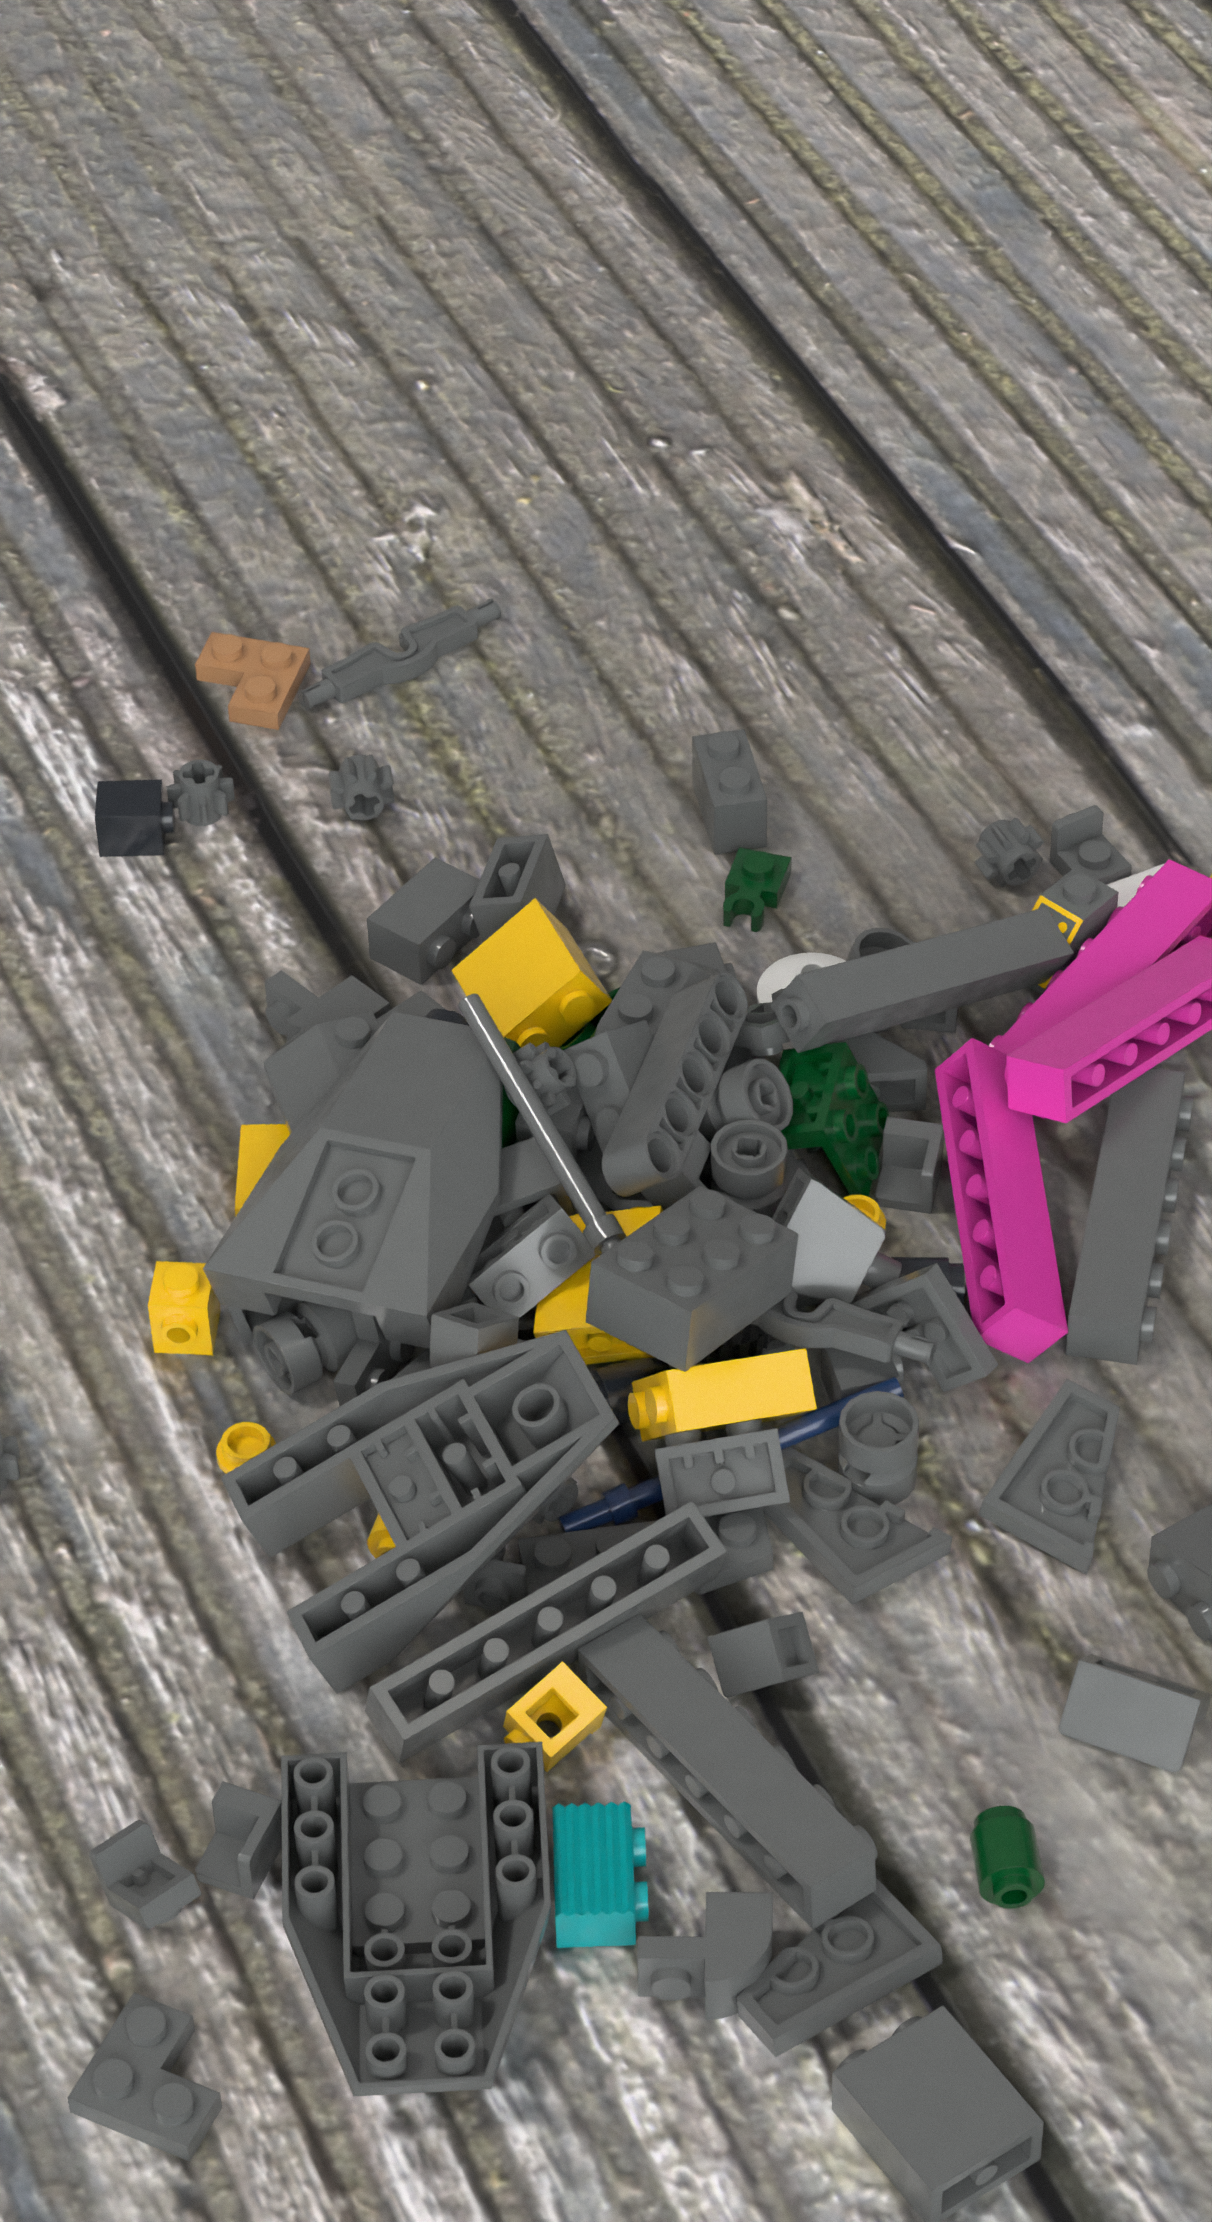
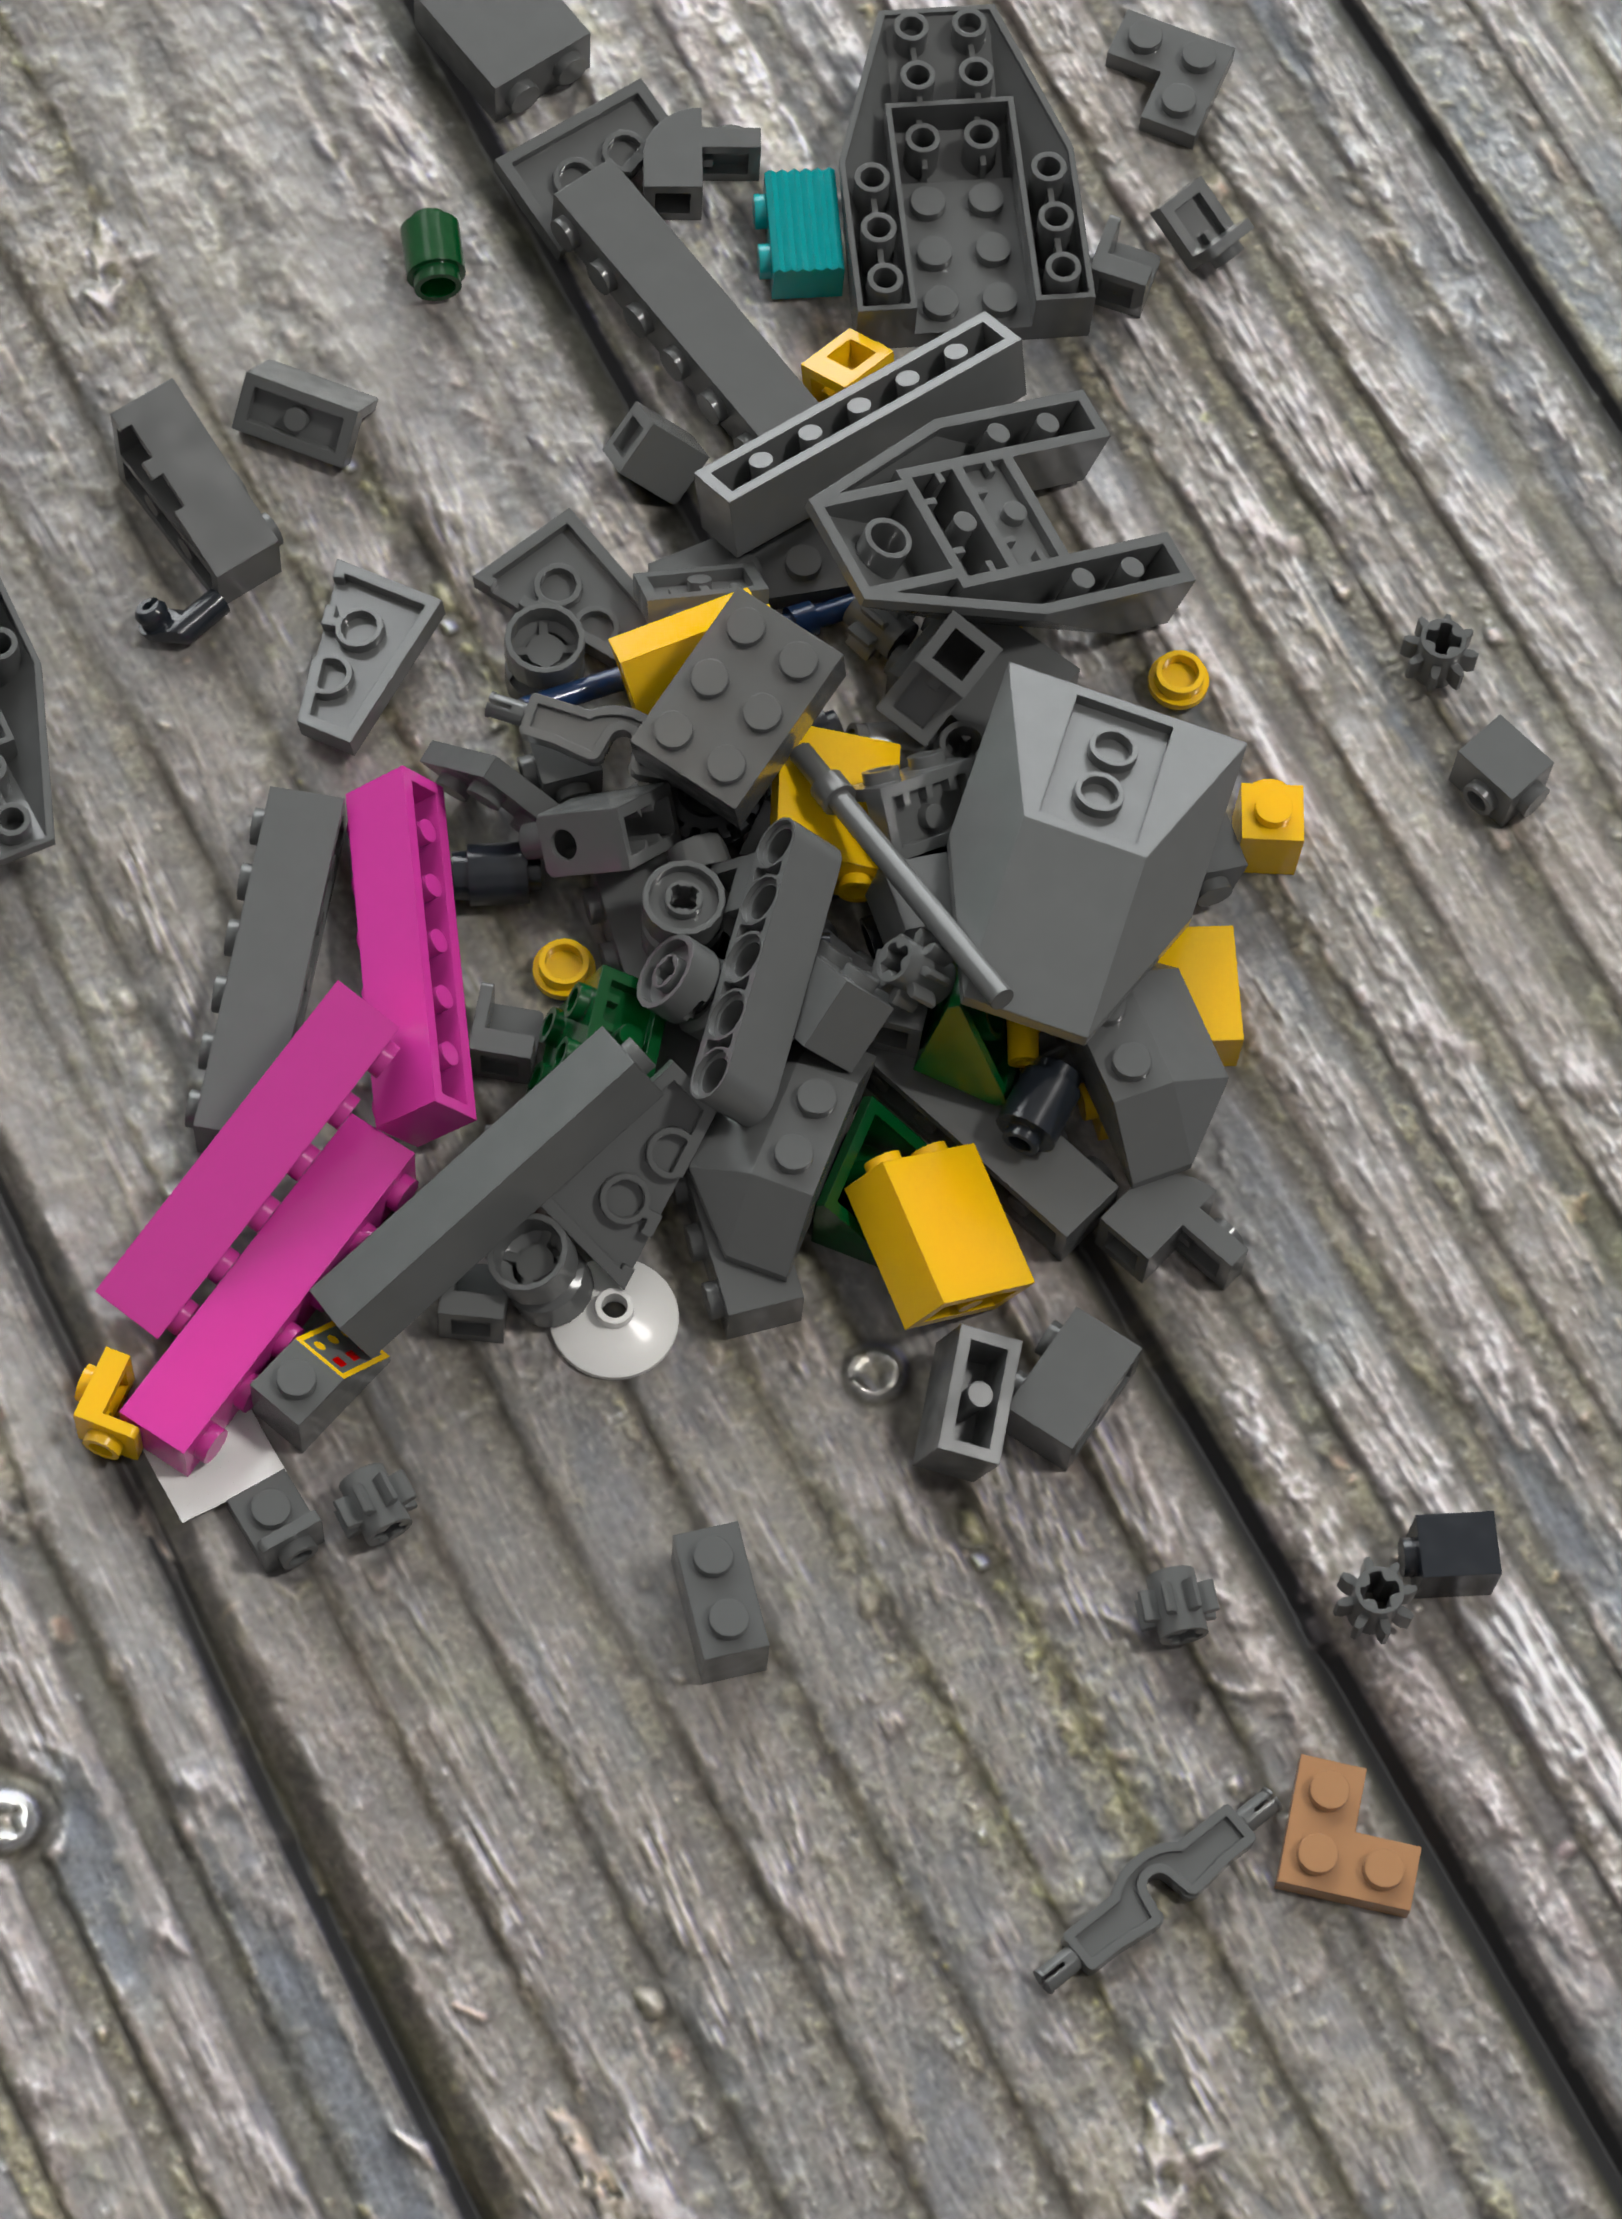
camera: 170 degrees right, 20 degrees up
dark green plate [723,847,792,932] -> none

